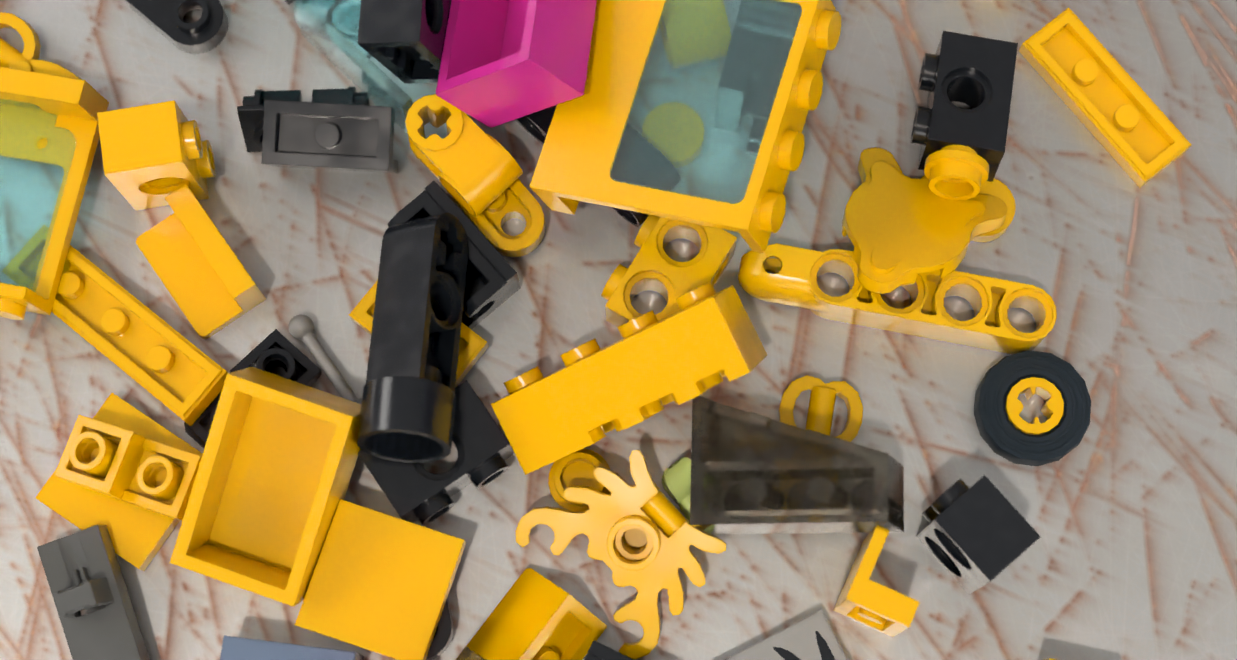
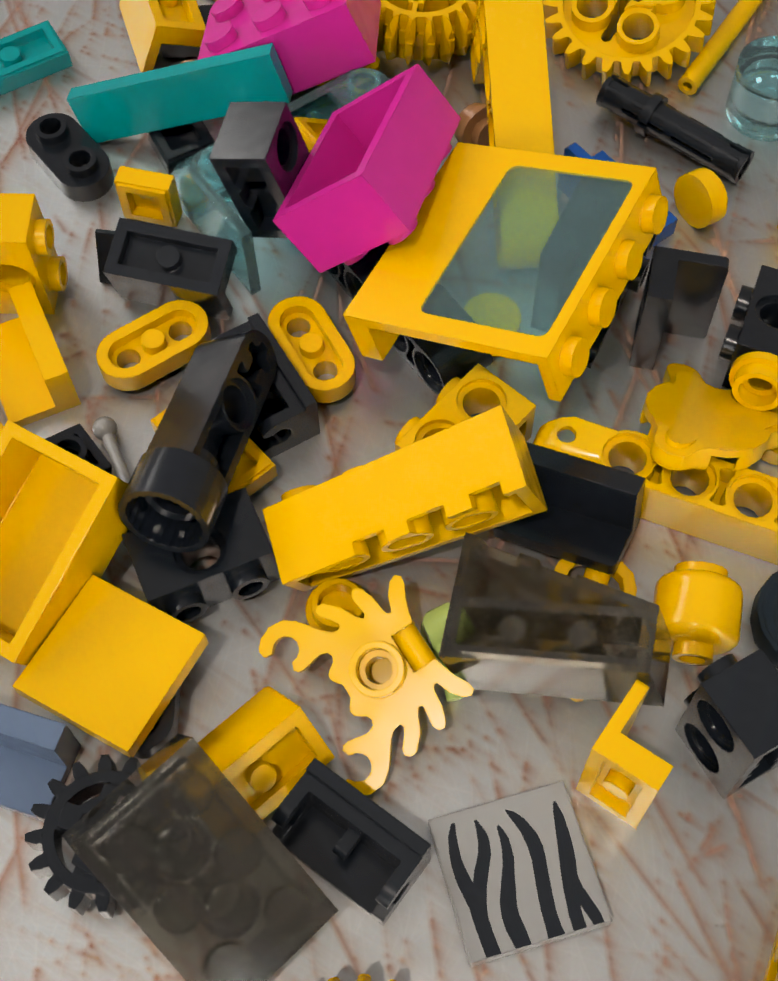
camera: 10 degrees right, 15 degrees down
yellow piece [405,94,523,217] -> none
none -> yellow plate [96,300,211,391]
none -> yellow tile [114,165,183,227]
none -> black panel [494,442,646,574]
none -> black panel [629,246,729,370]
none -> yellow head [650,561,743,666]

